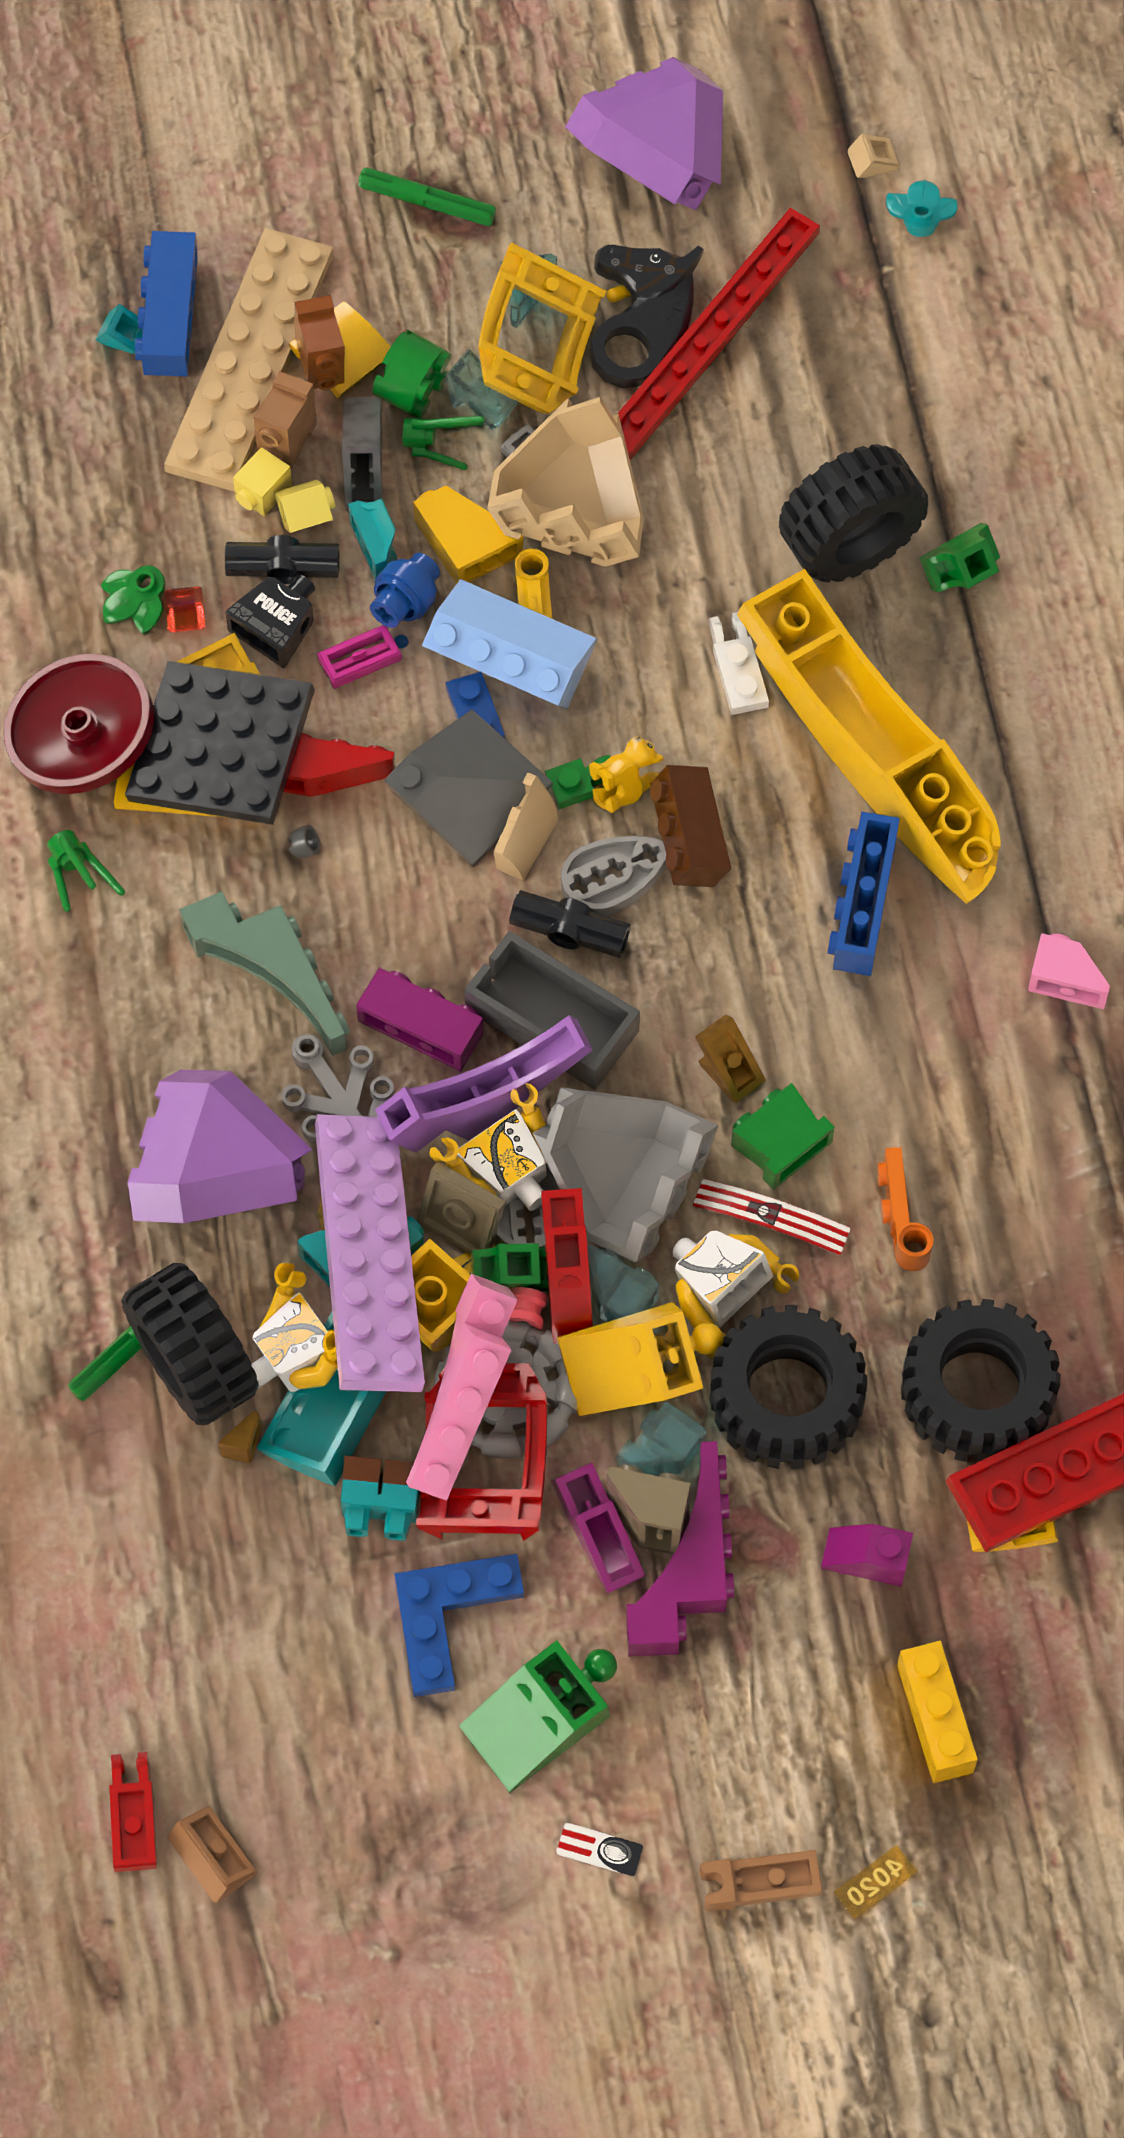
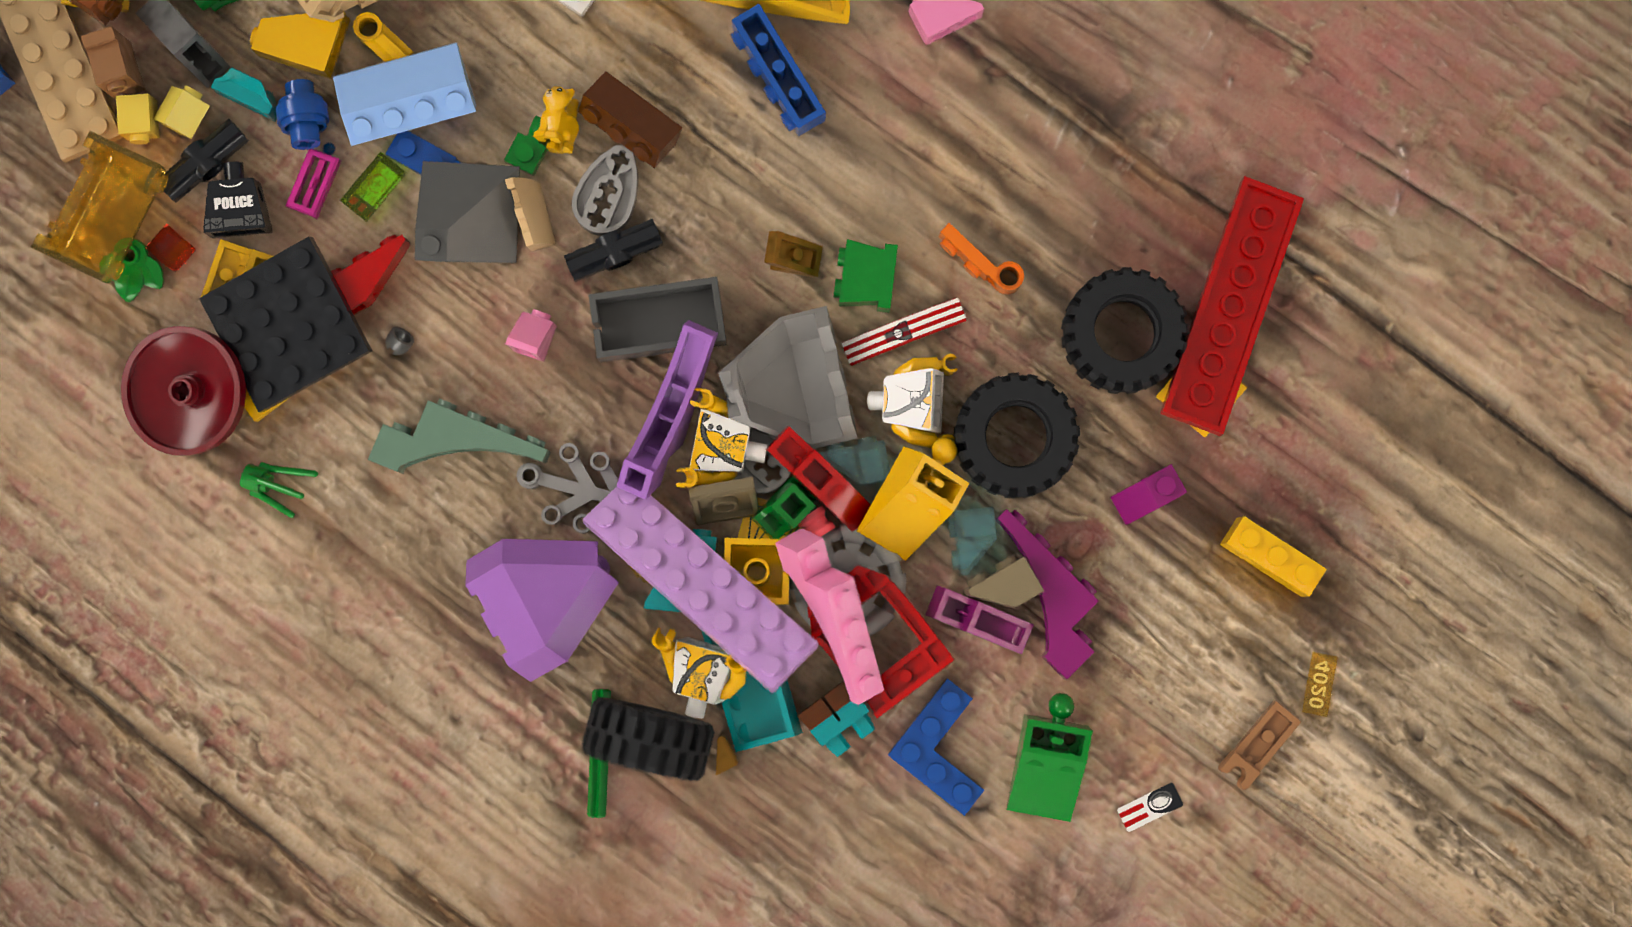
camera: 45 degrees left, 20 degrees up
magenta brick [356,967,484,1072] -> none
none -> clear yellow windscreen [31,131,168,284]
none -> clear neon green tile [340,152,407,222]
none -> bright pink slope [505,309,557,362]

